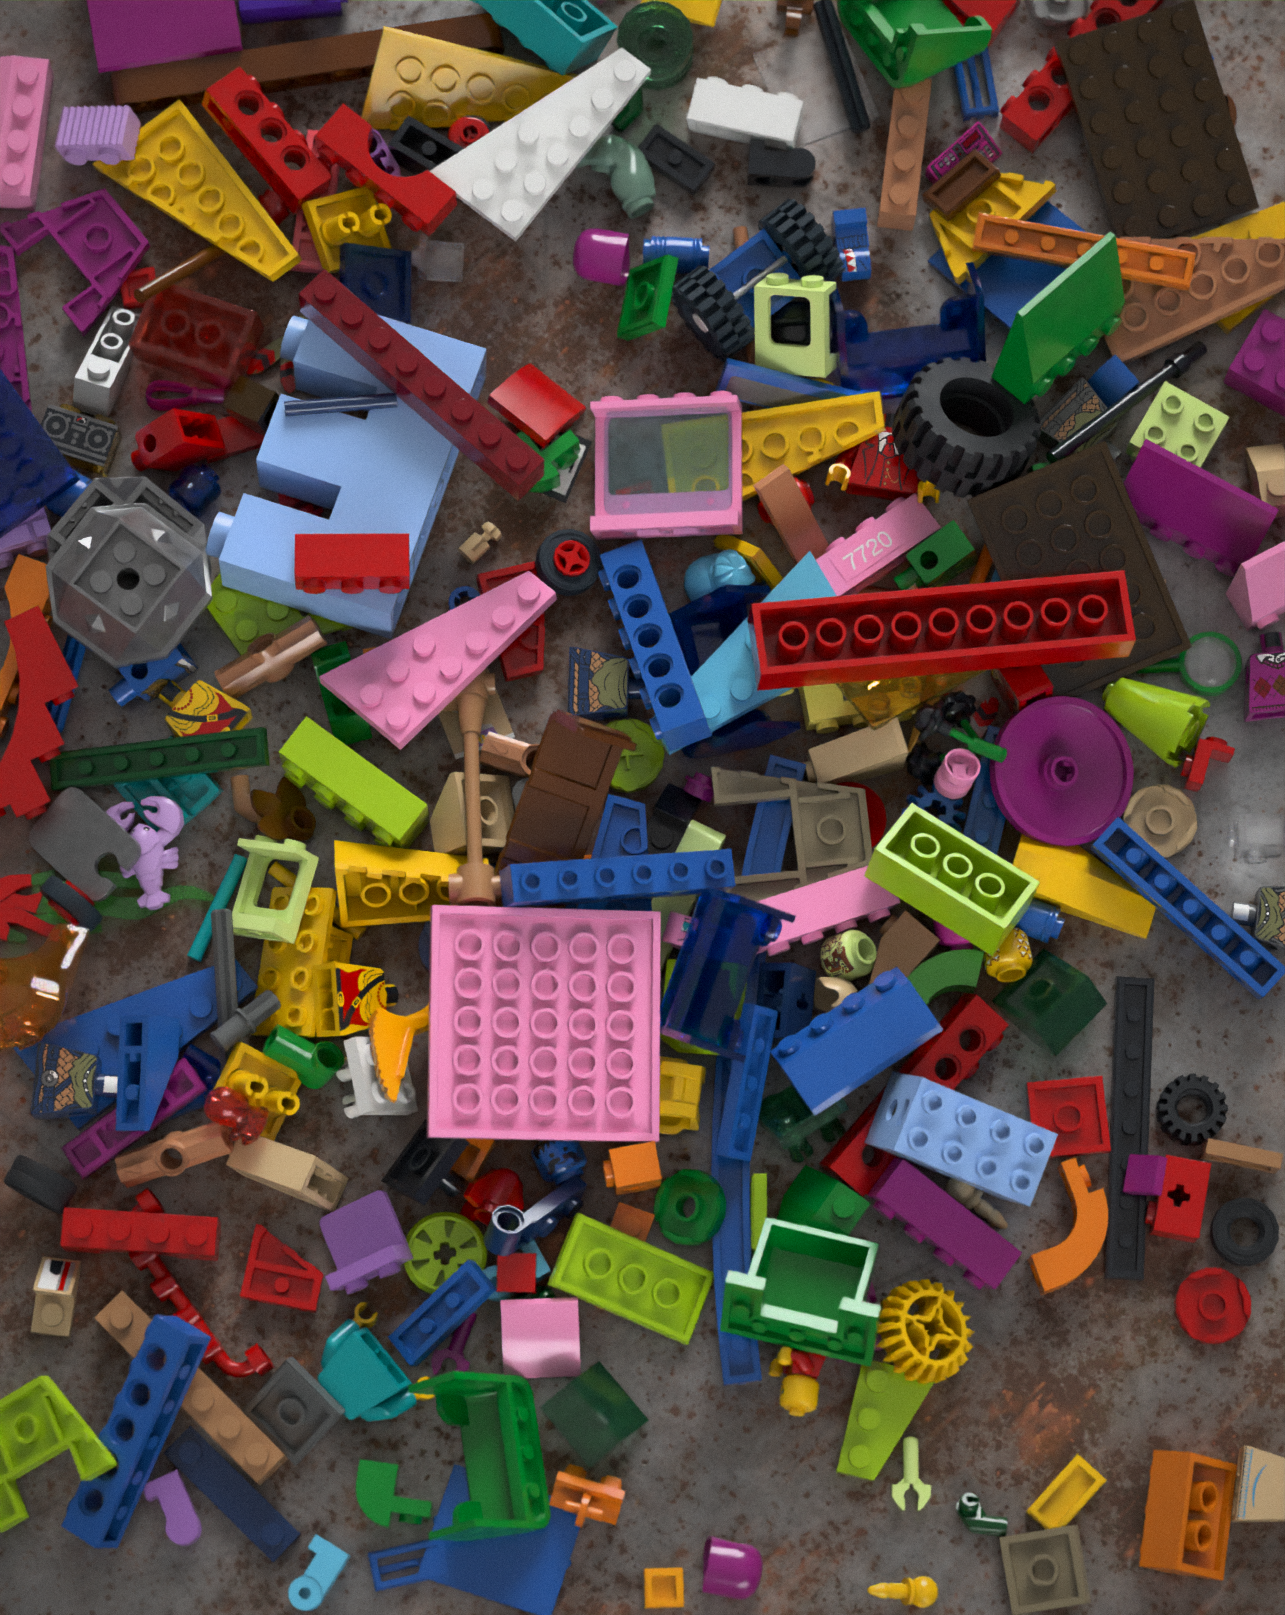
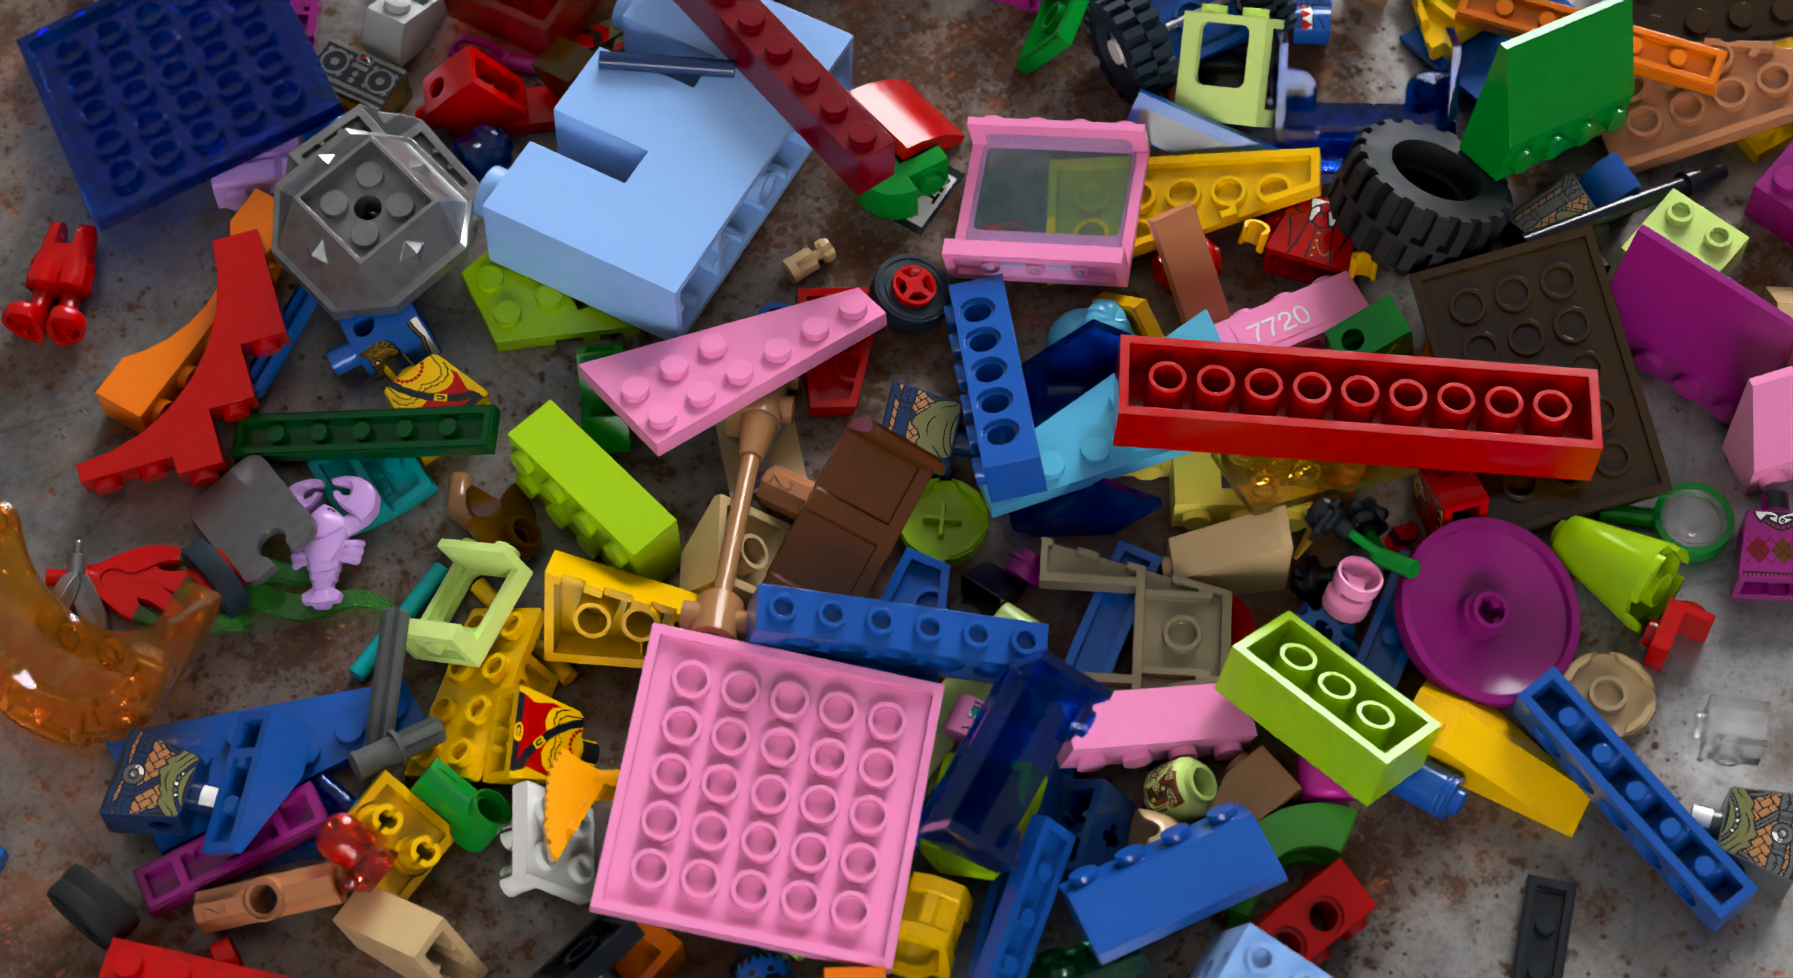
camera: 15 degrees right, 15 degrees down
nougat piece [214,615,328,699] -> none
red brick [295,533,410,594] -> none
yellow head [980,927,1033,983] -> none
clear green slope [992,948,1108,1057] -> none

